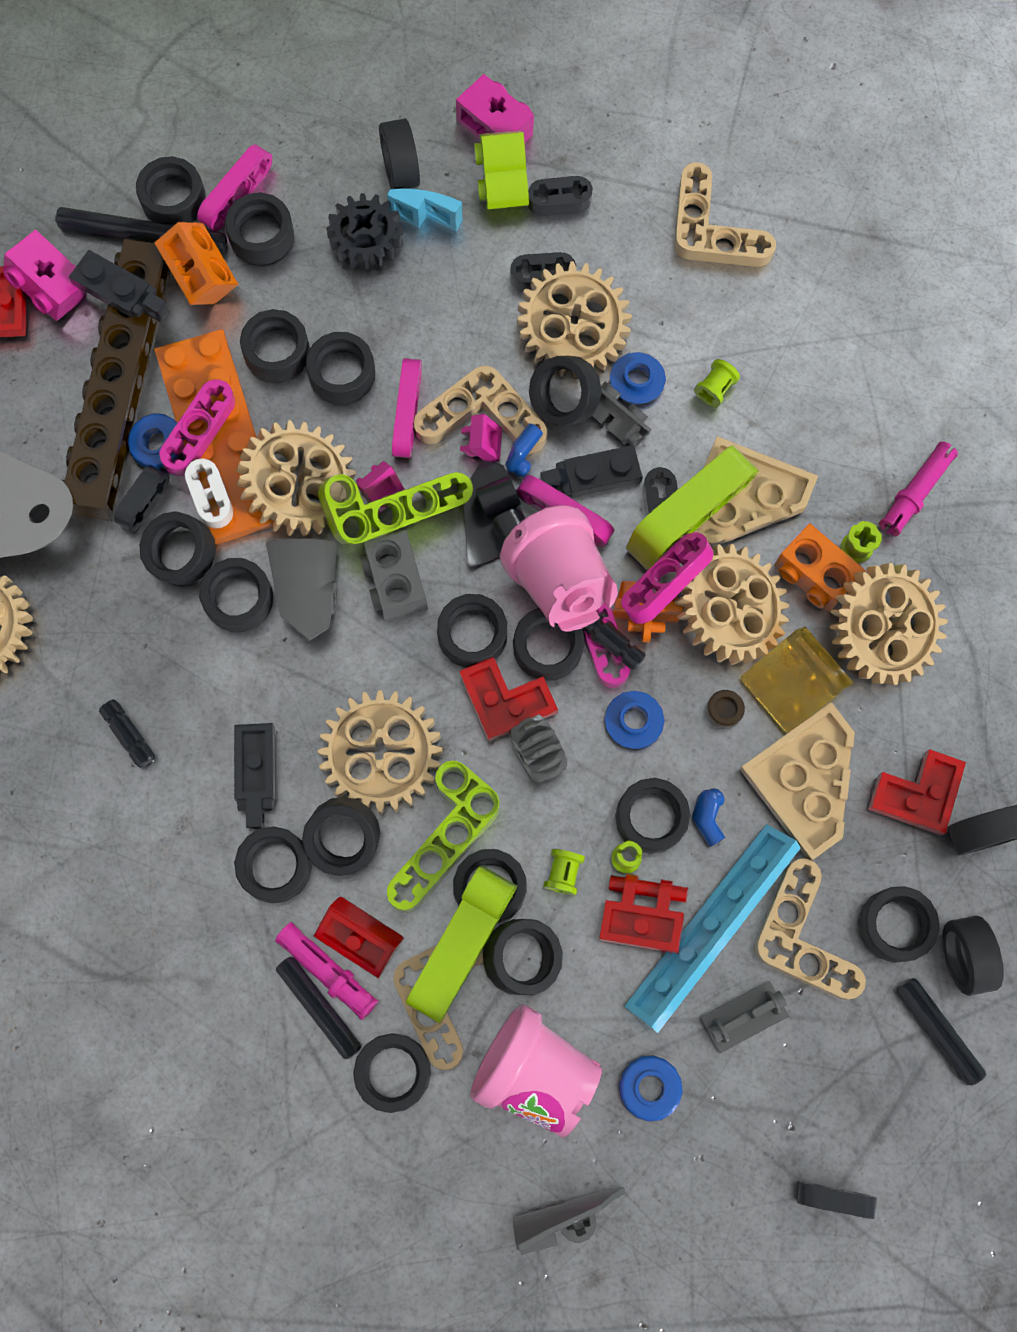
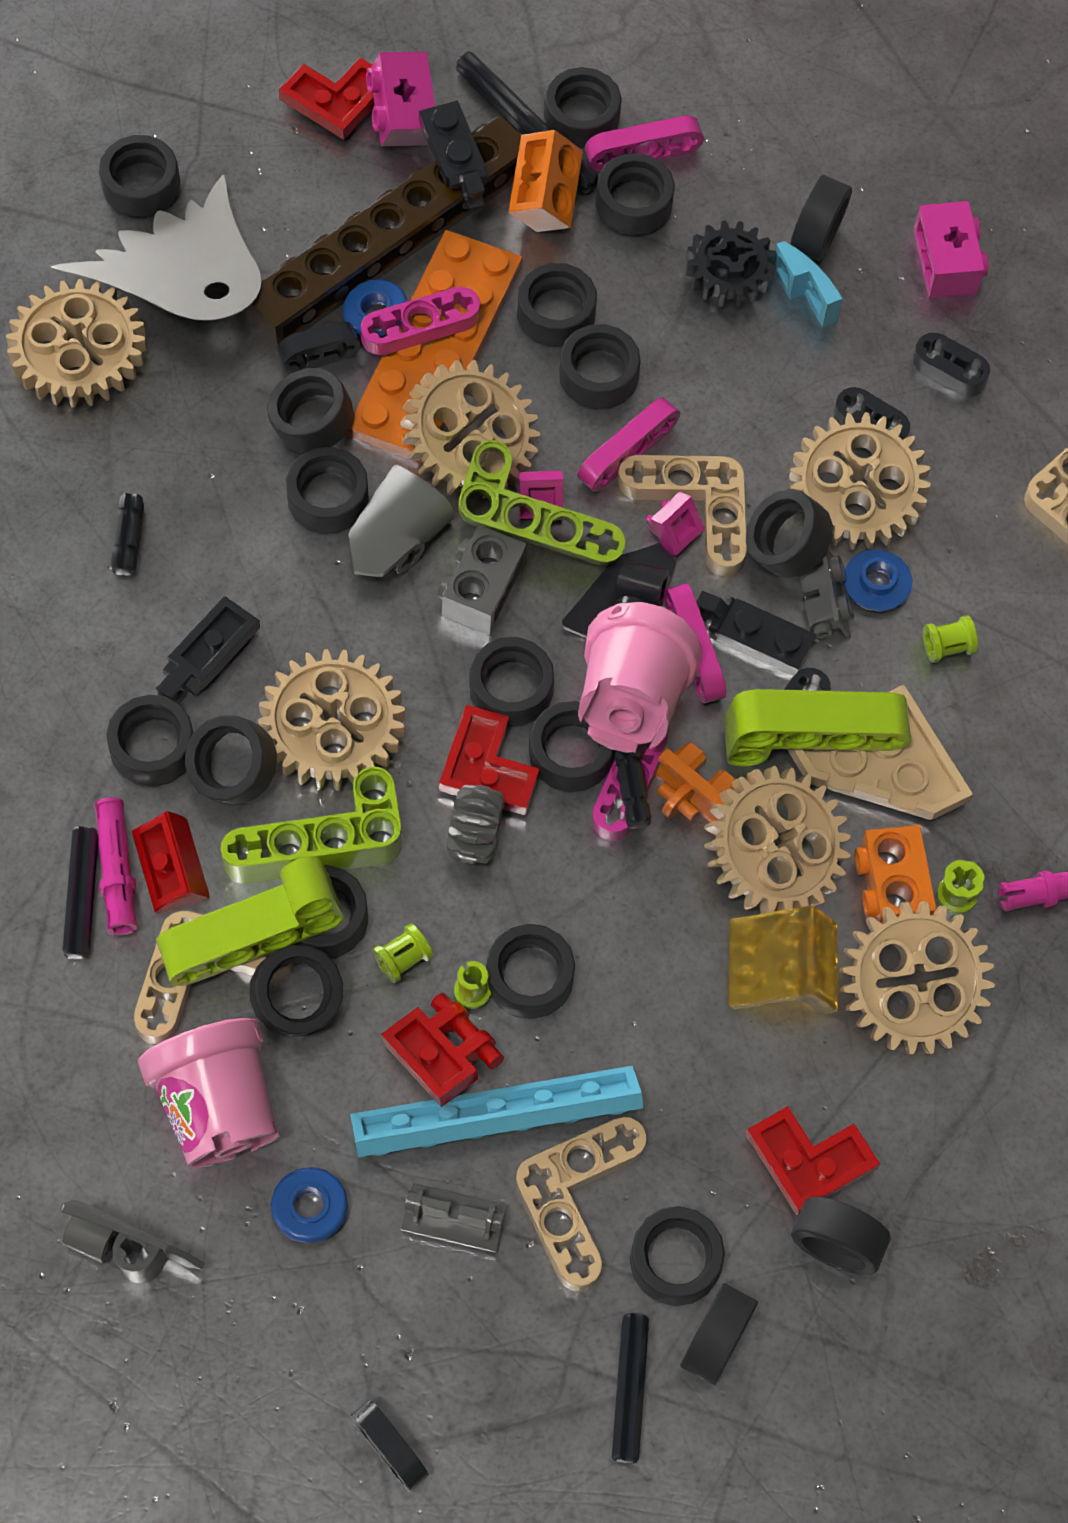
camera: 40 degrees right, 10 degrees down
white beam [185,458,233,529] -> none
black tyre [353,1033,431,1113] -> none
lime brick [474,130,529,209] -> none
blue arm [505,423,543,478] -> none
blue piece [605,690,665,749] -> none
dark pink beam [621,532,714,624] -> none
blue arm [692,788,726,847] -> none
dark brown tile [706,690,745,729] -> none
tan plate [740,702,855,860] -> none

